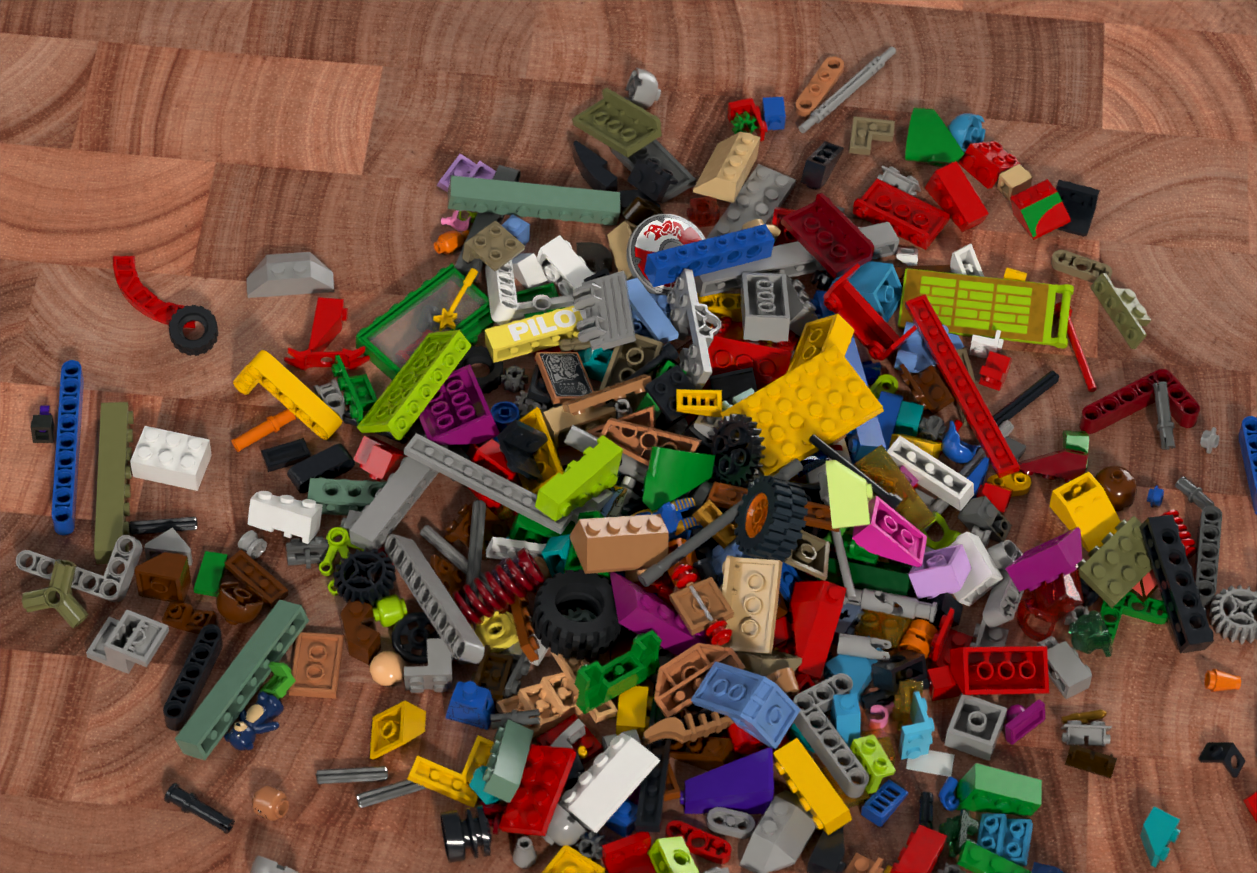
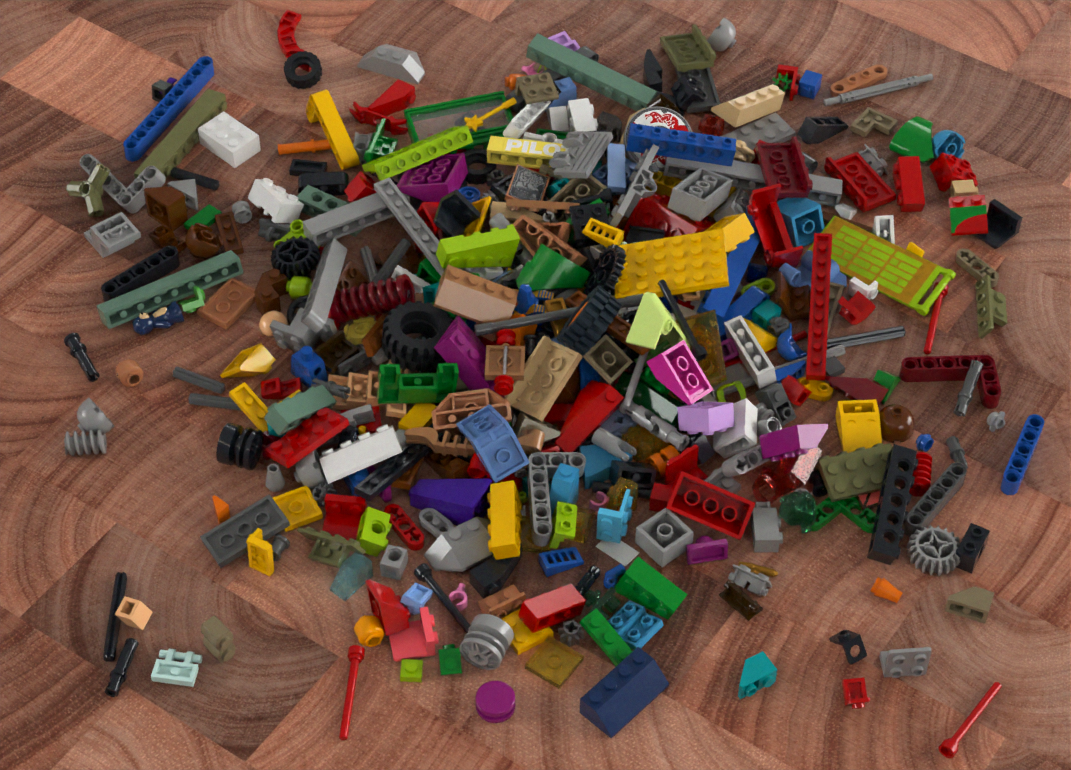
camera: 30 degrees right, 5 degrees down
none -> red slope [261,377,303,399]

